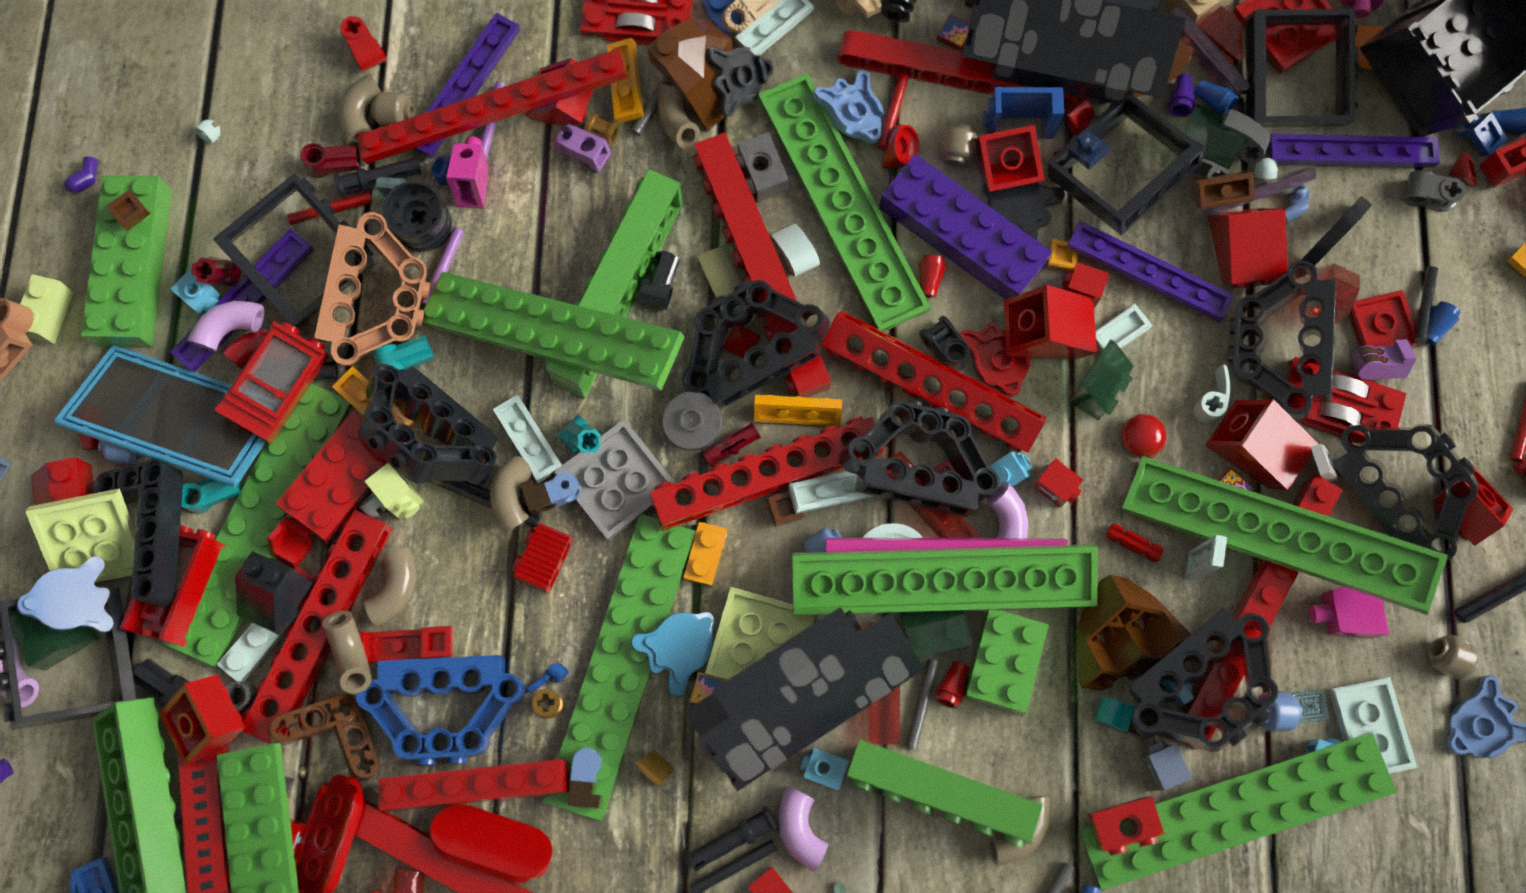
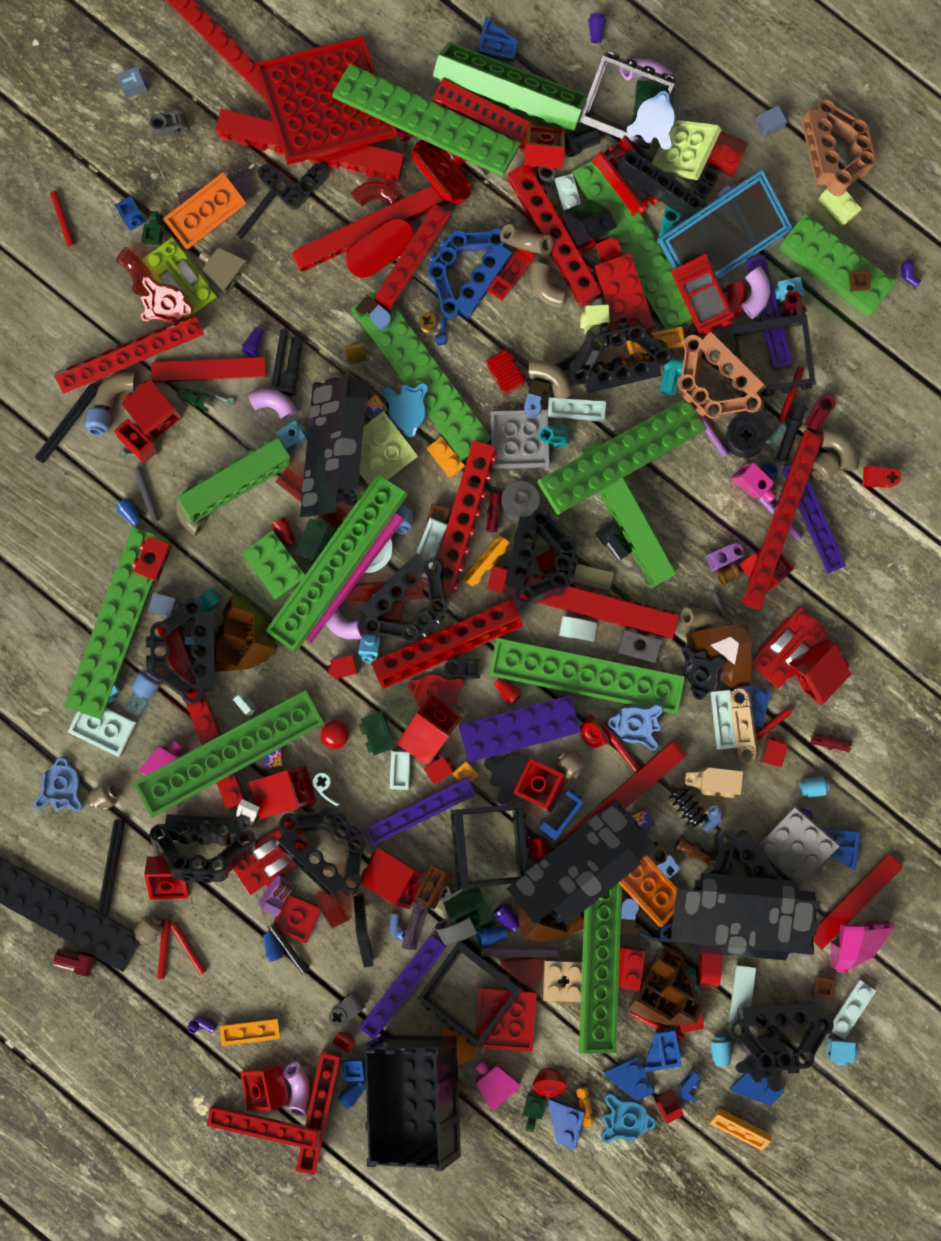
camera: 125 degrees right, 10 degrees up
light aqua hinge [195,120,221,144] -> none
reddish brown beam [268,694,379,782] -> none
light orange plate [607,38,644,124] -> none
dark grey bar [905,658,940,750] -> none
dark blue tile [1068,130,1109,170] -> none
red axle [1106,523,1164,562] -> none
light aqua hinge [1253,158,1278,179] -> none

